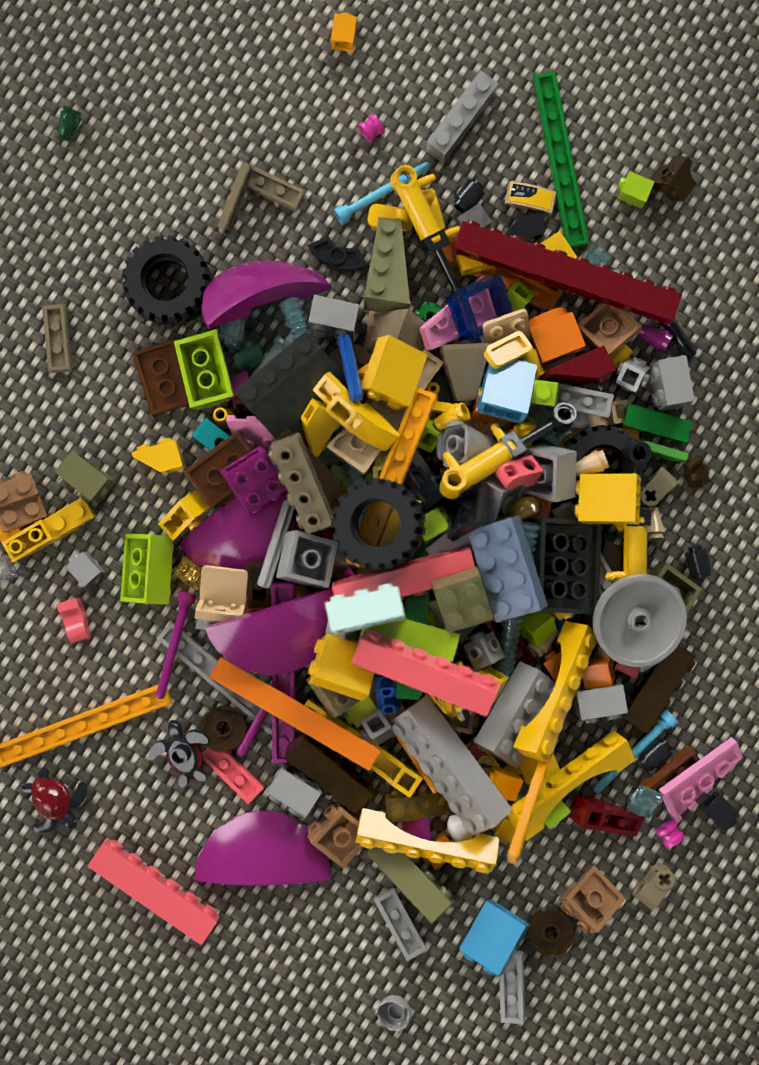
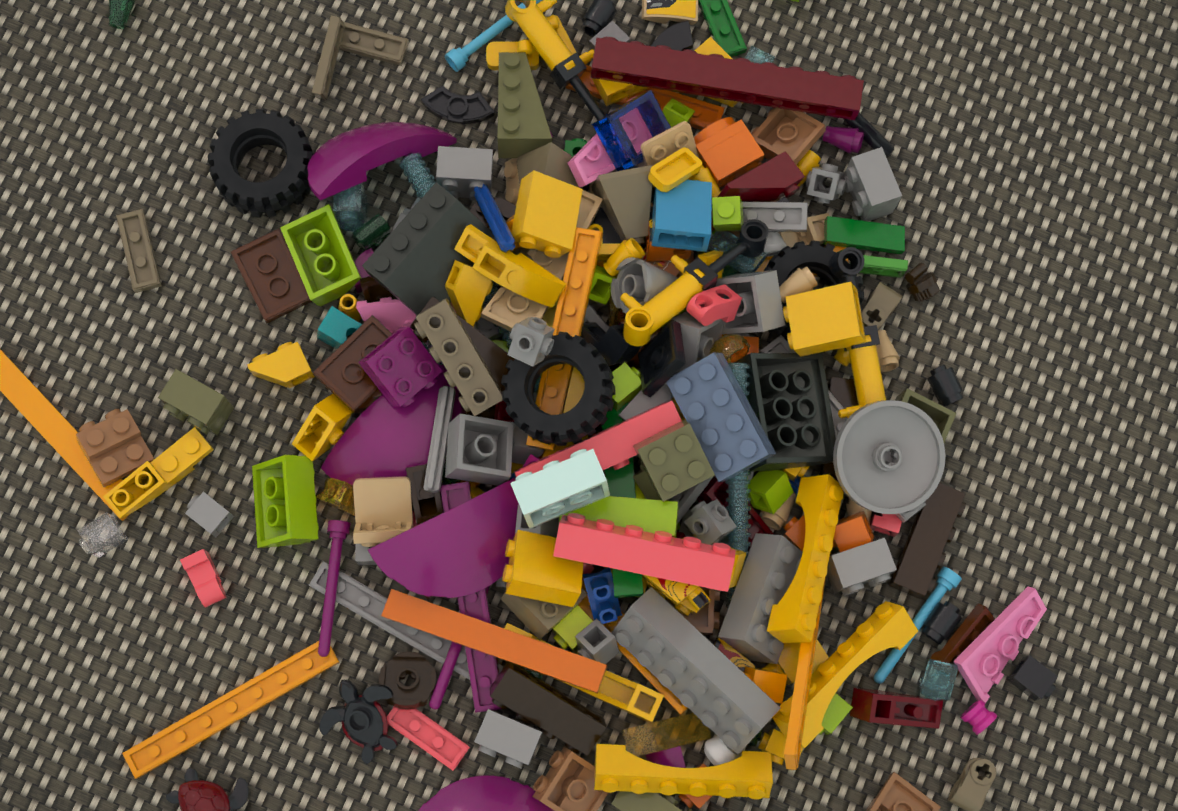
camera: 15 degrees left, 10 degrees down
none -> light grey brick [507,317,555,367]

